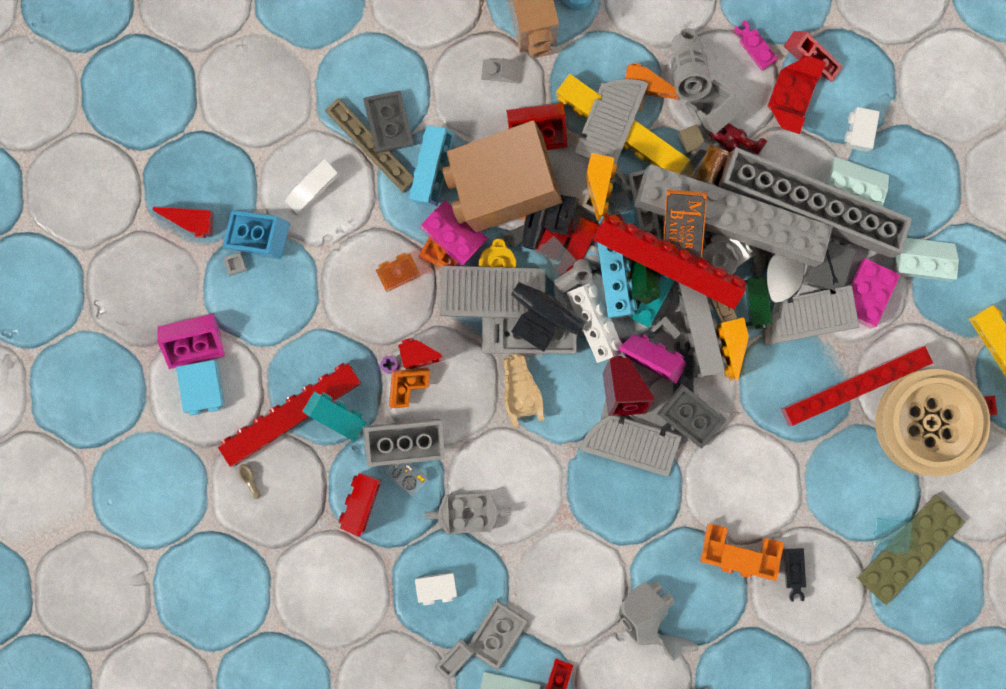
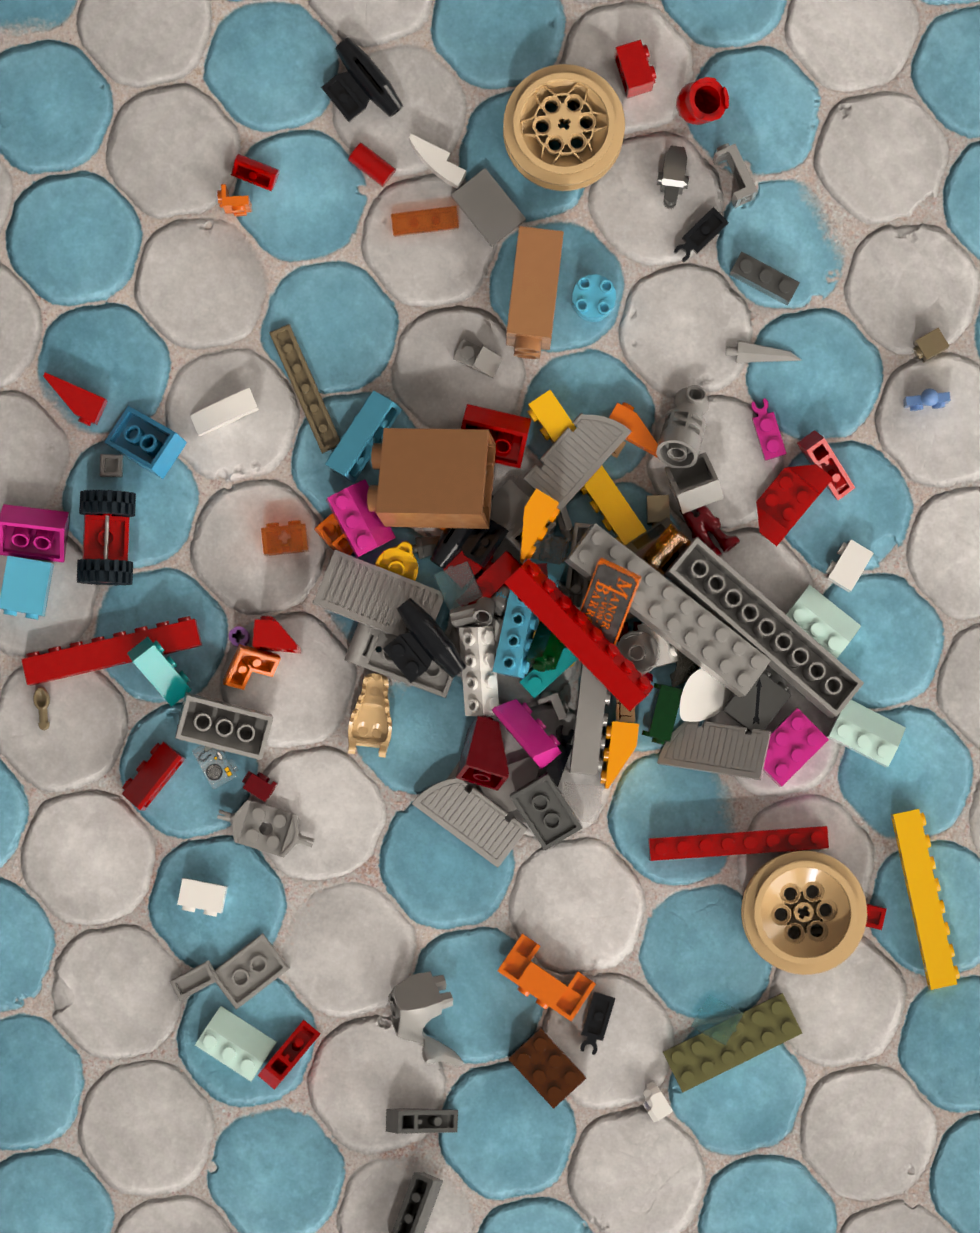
camera: 20 degrees right, 0 degrees up
dark grey plate [363,91,414,154] -> none
none -> plate [77,490,136,586]
none -> orange bracket [217,184,252,216]
none -> dark red brick [242,771,278,802]
none -> reddish brown brick [508,1027,586,1109]
none -> white rock [643,1082,673,1123]

